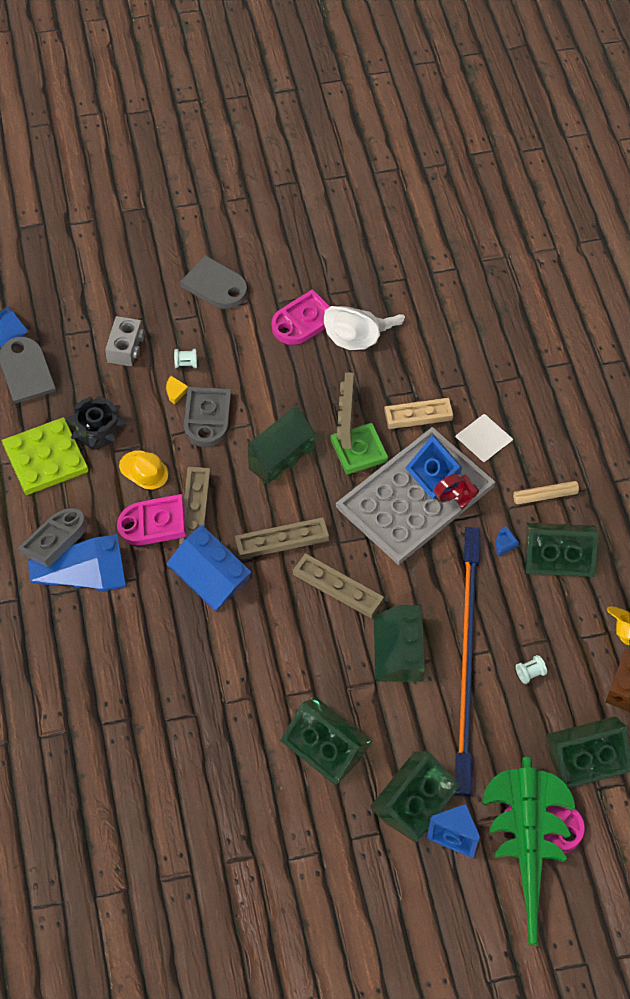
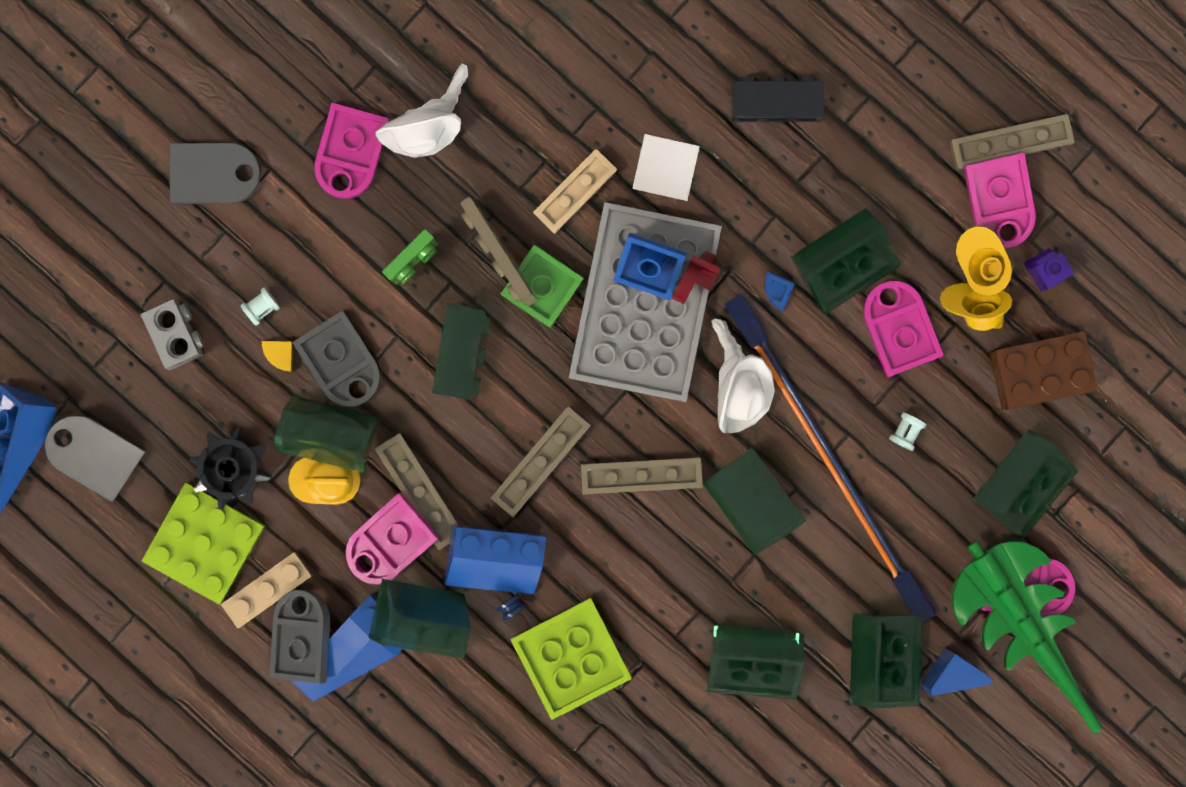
camera: 30 degrees left, 30 degrees up
tan axle [513,481,579,504] -> none
none -> tan plate [221,552,313,629]
none -> clear green slope [274,396,380,472]
none -> slope [368,578,471,659]
none -> bright green plate [382,229,438,285]
none -> dark blue bush [496,594,526,621]
none -> lime plate [510,597,632,720]
none -> white hat [712,318,775,433]
none -> black brick [732,76,824,122]
none -> dark pink tile [863,281,944,378]

